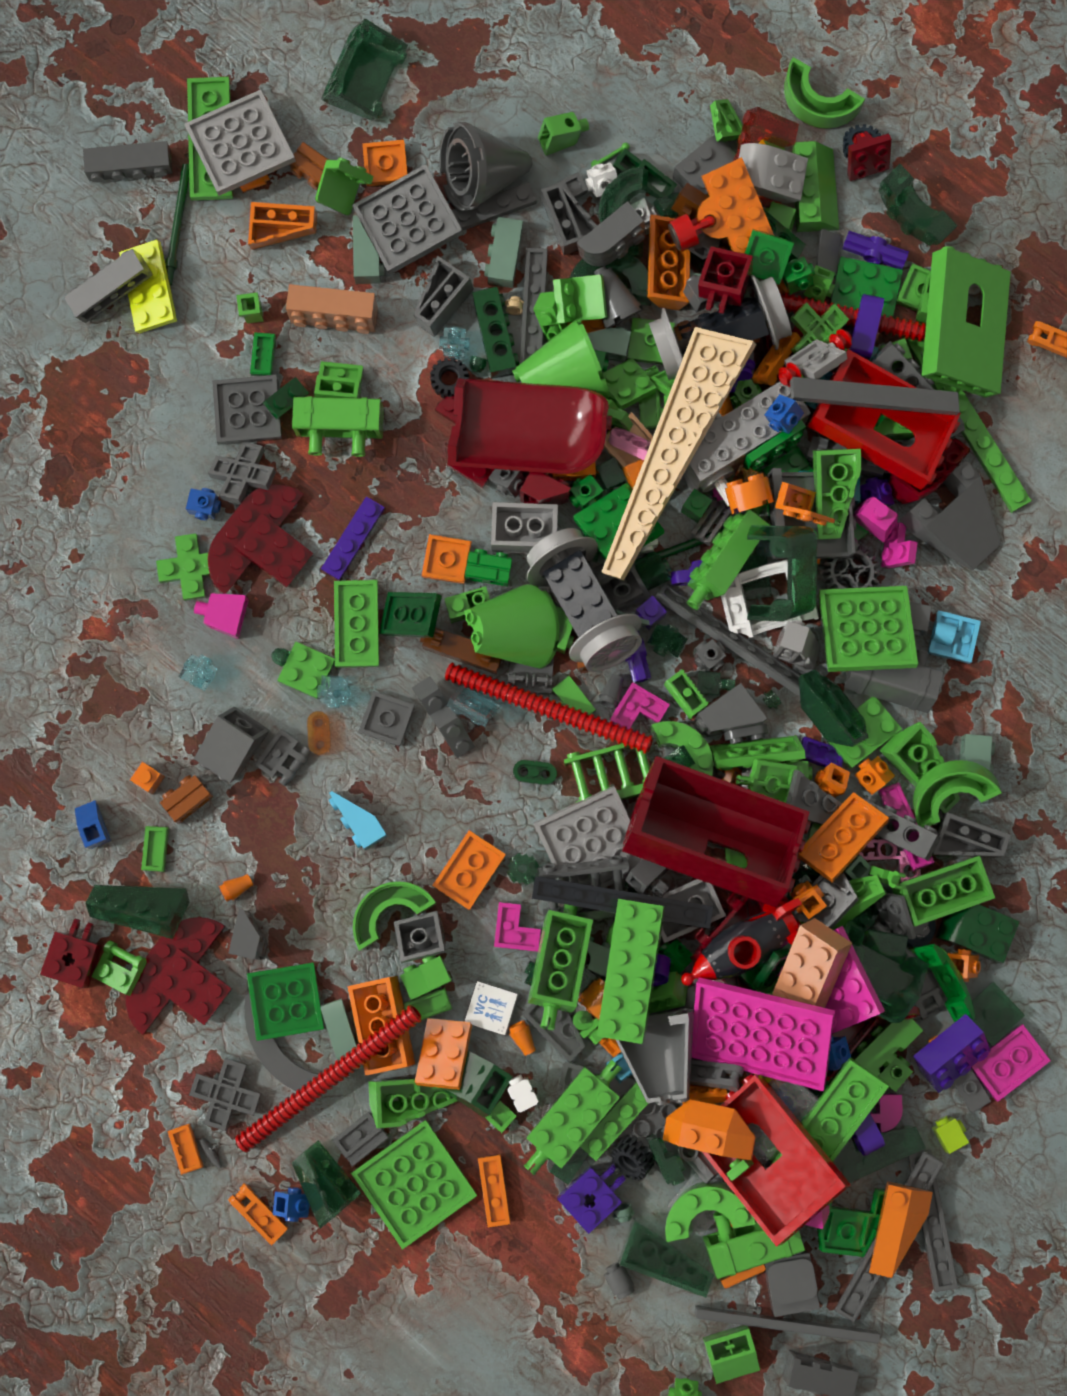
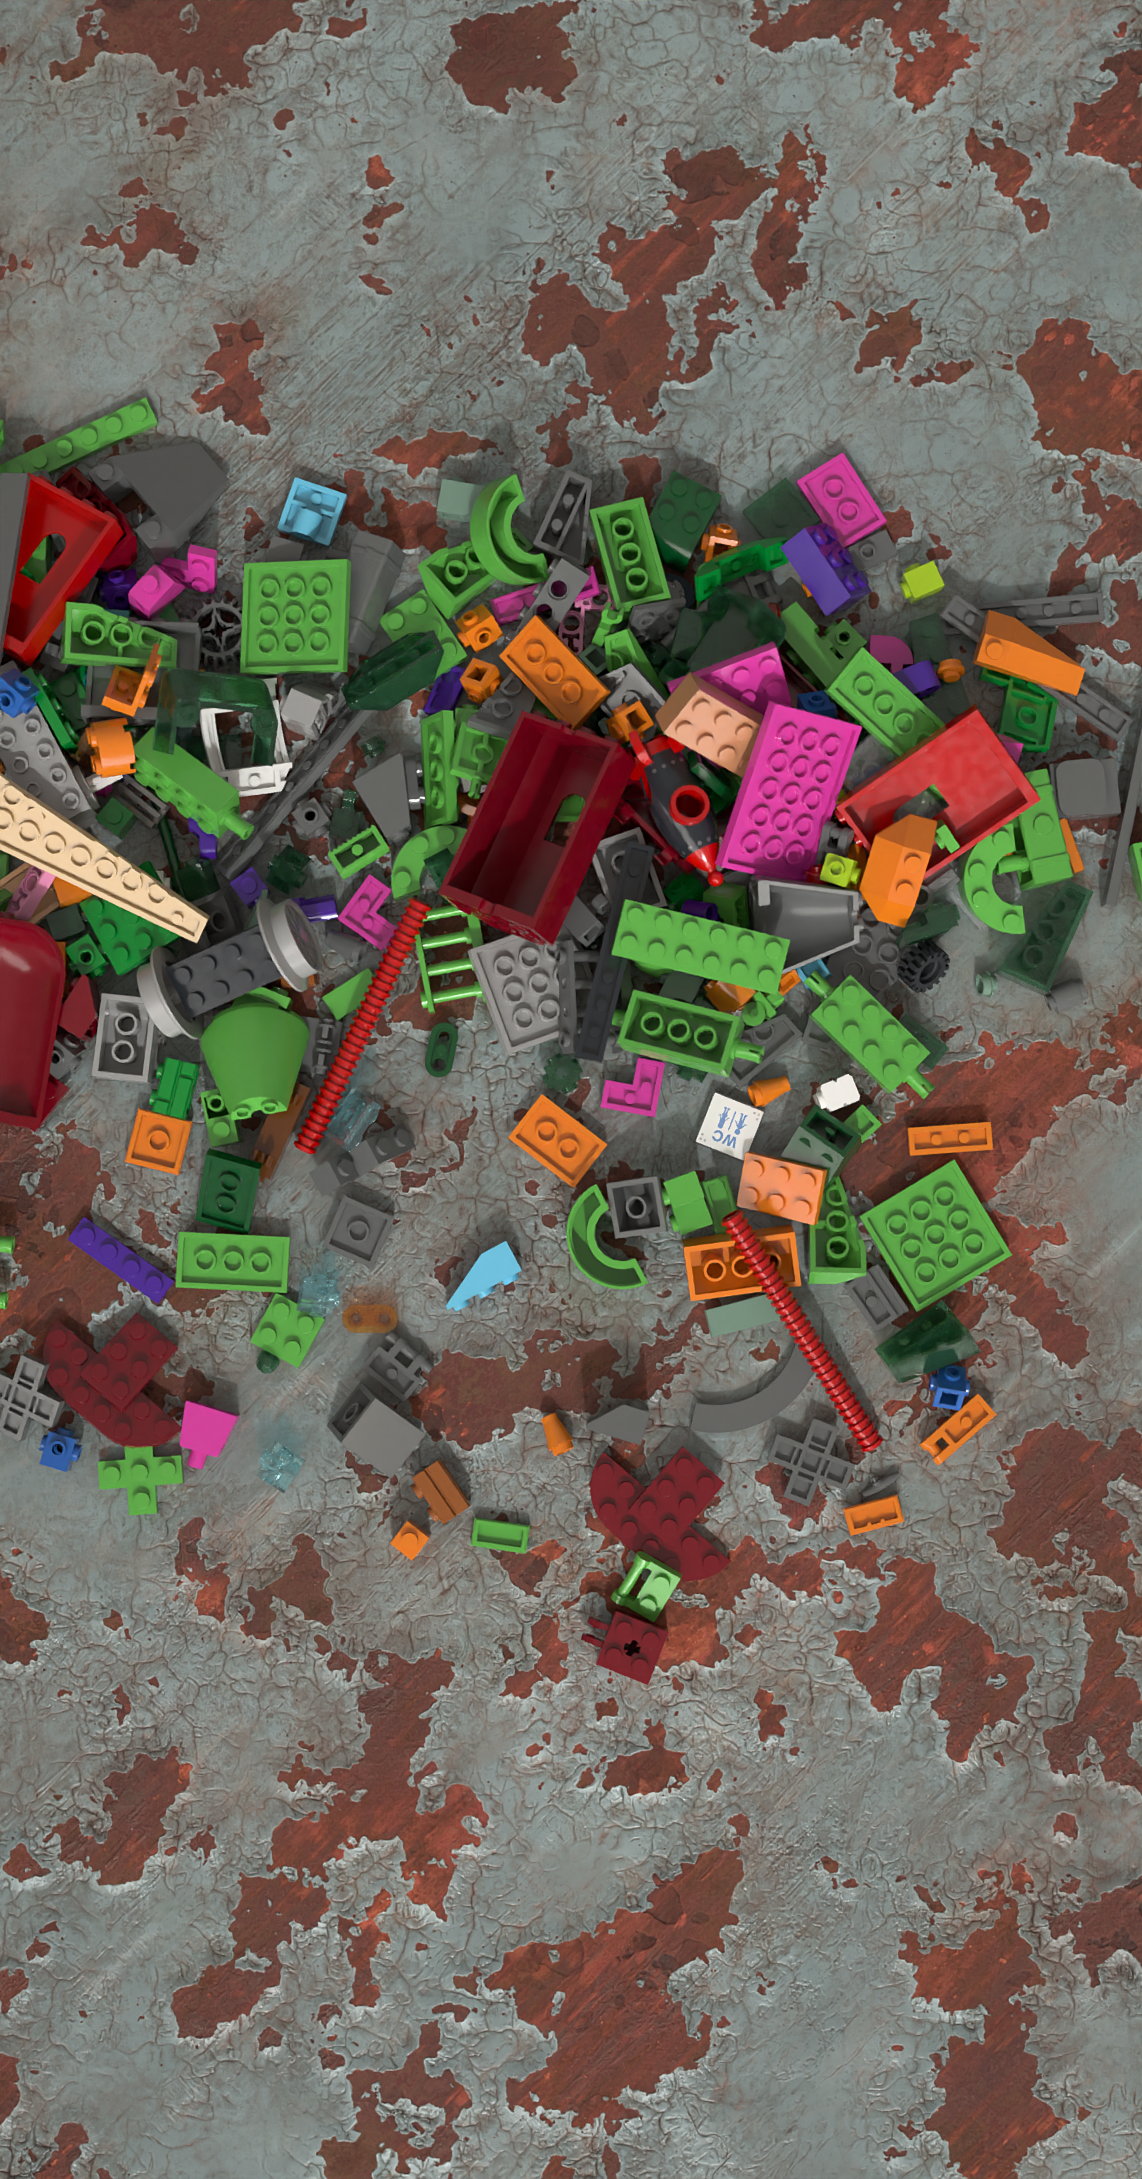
camera: 85 degrees left, 5 degrees up
blue slope [75,800,111,849] -> none
clear green wedge [85,885,190,939] -> none
green plate [246,962,324,1041] -> none
dark purple hinge [557,1164,626,1234] -> none
bright green plate [580,1082,648,1161] -> none
none -> red plate [804,864,828,884]
none -> lime bracket [820,853,861,889]
none -> orange plate [937,659,965,682]

